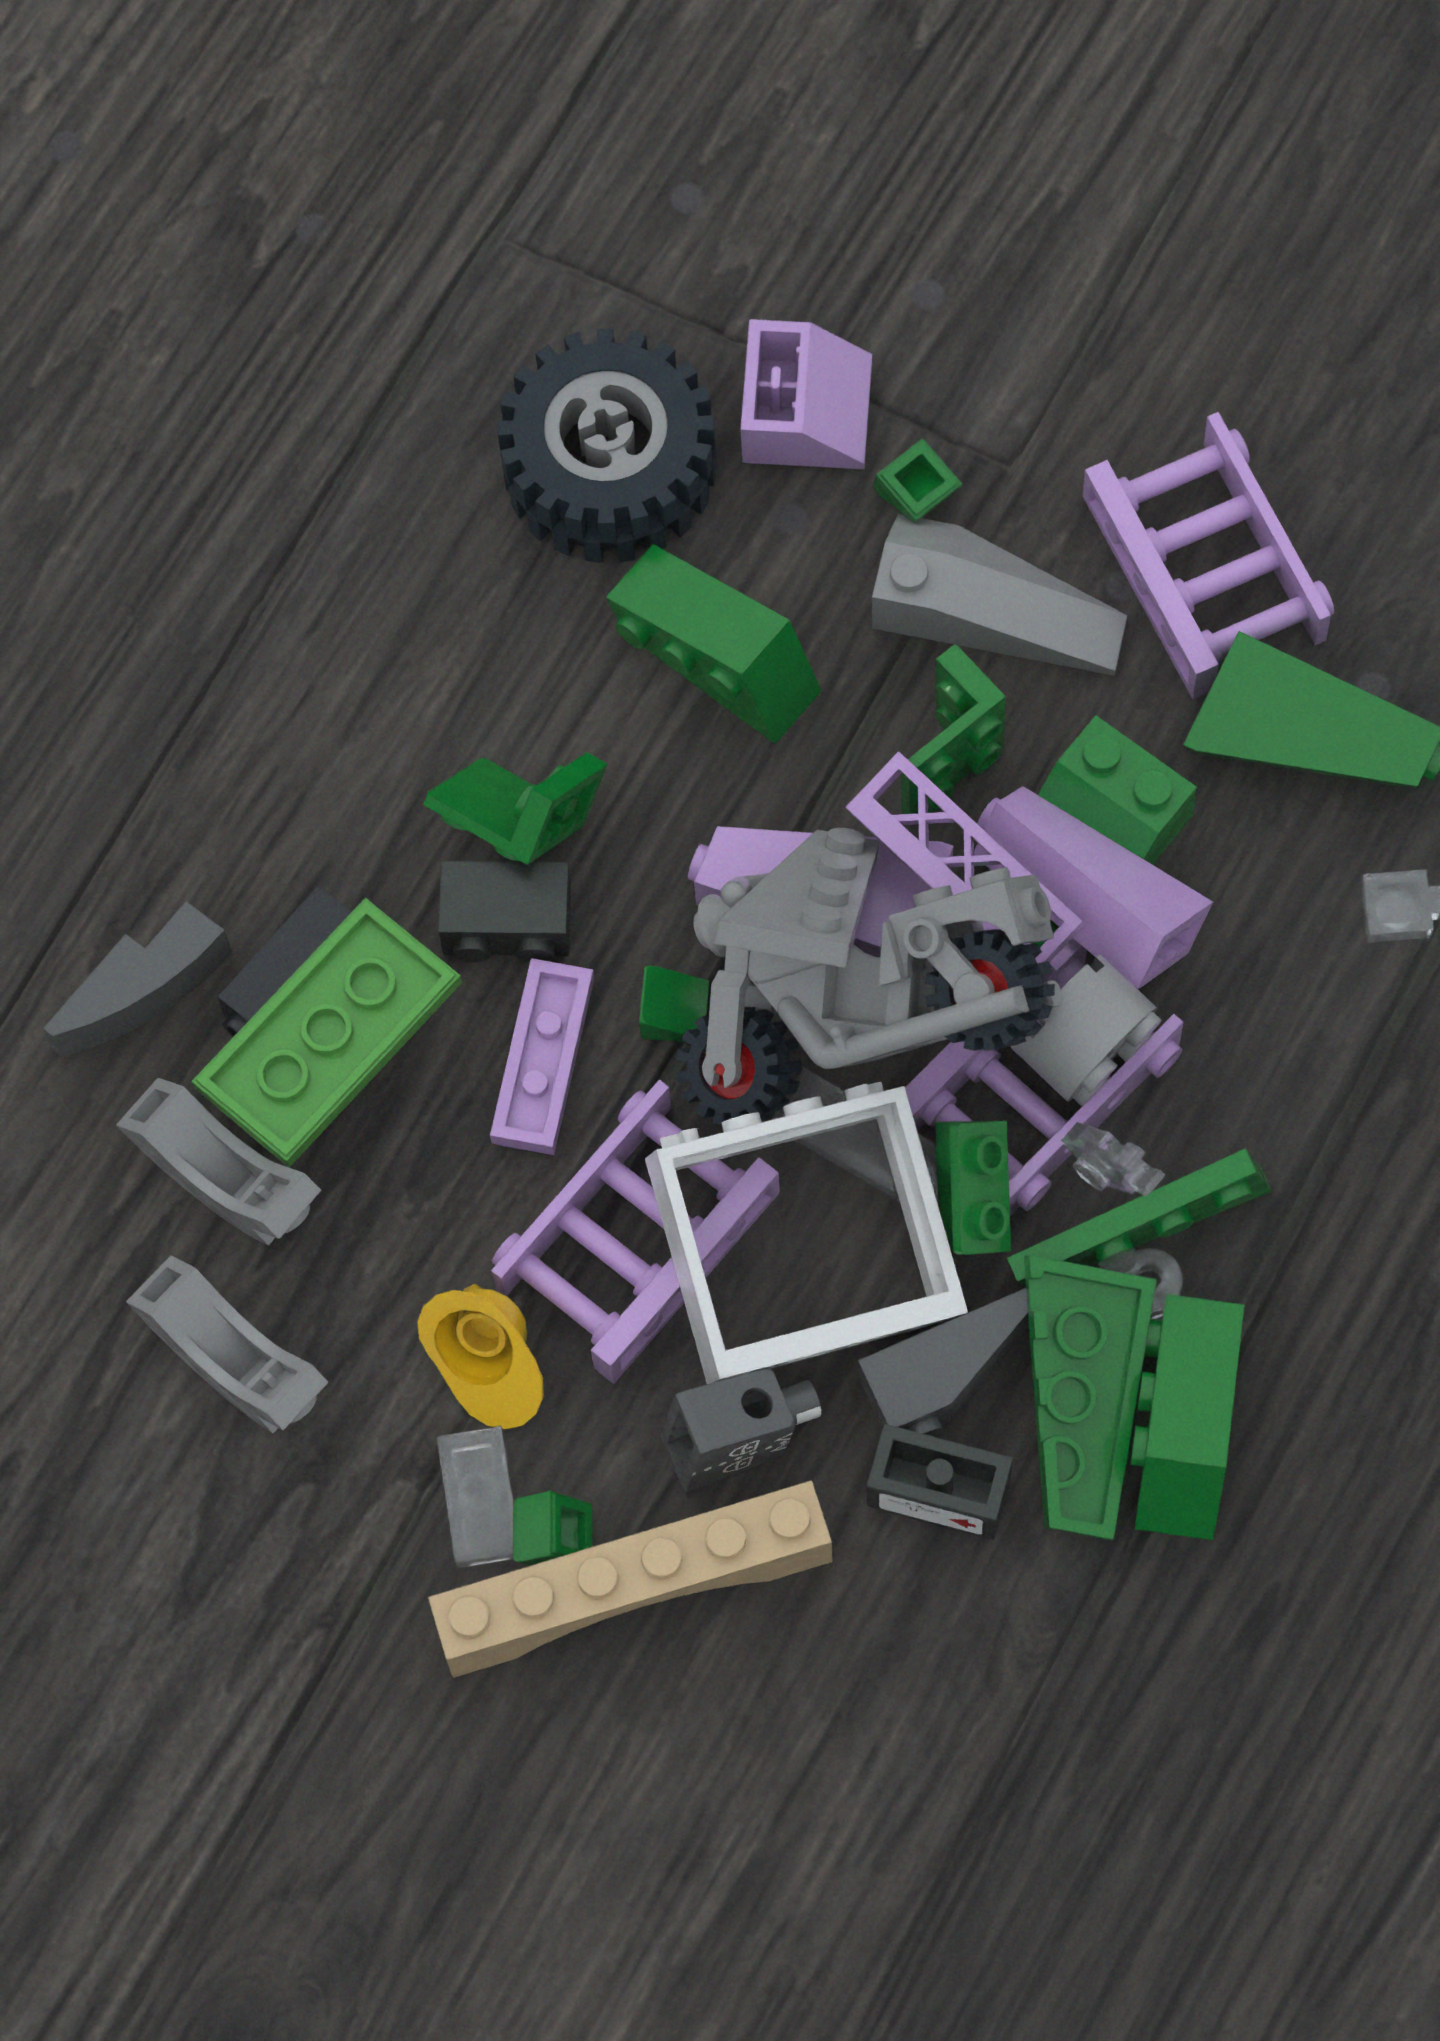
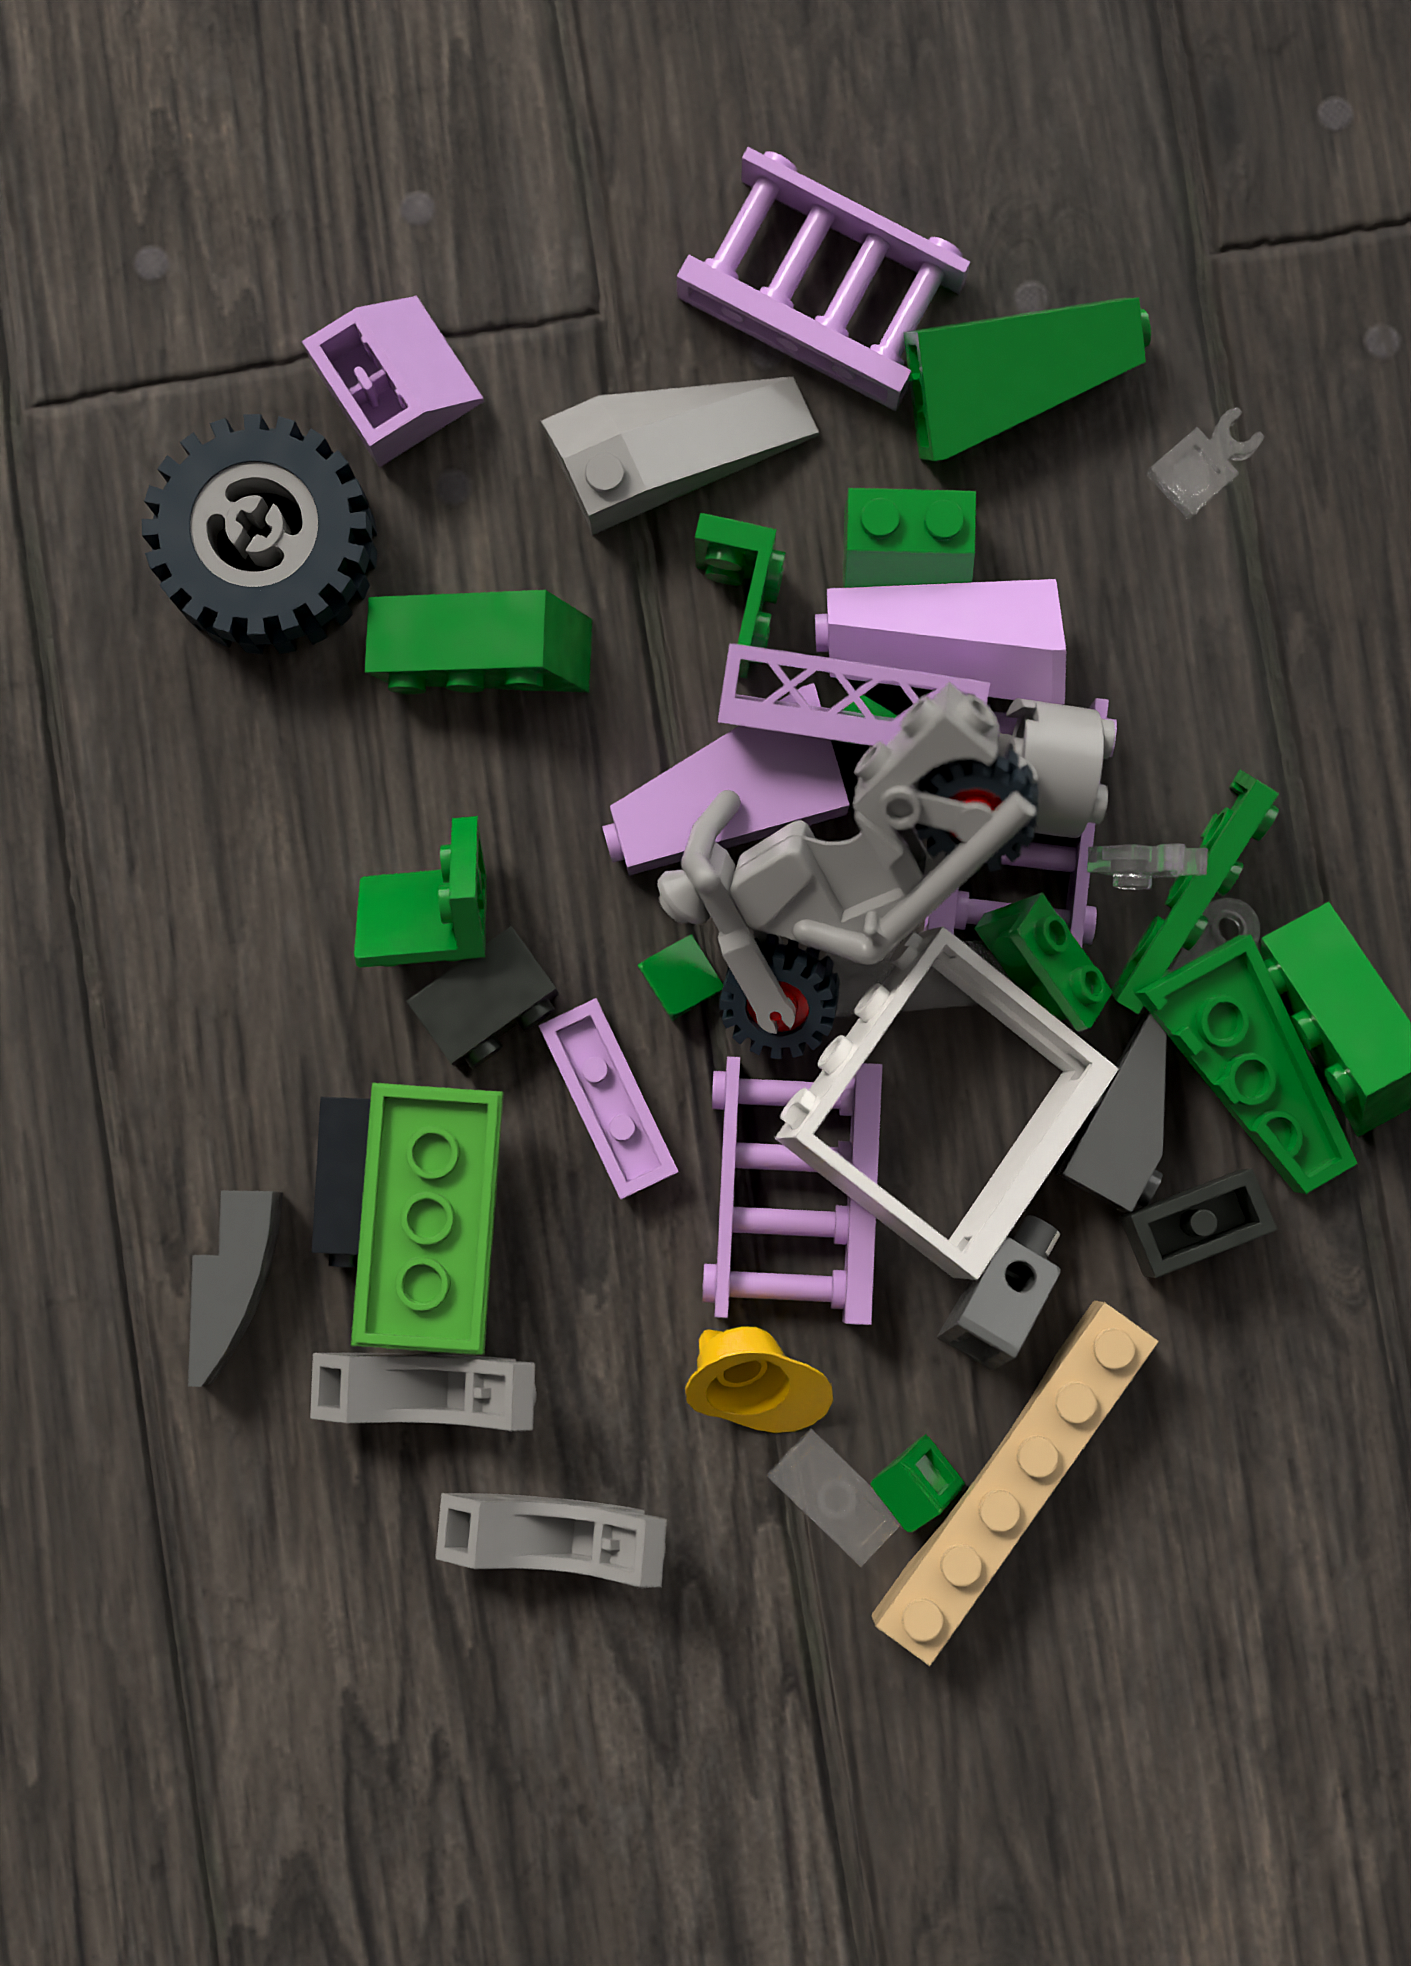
camera: 40 degrees left, 15 degrees up
light grey wing [715,828,880,968] -> none
green slope [872,438,962,523] -> none

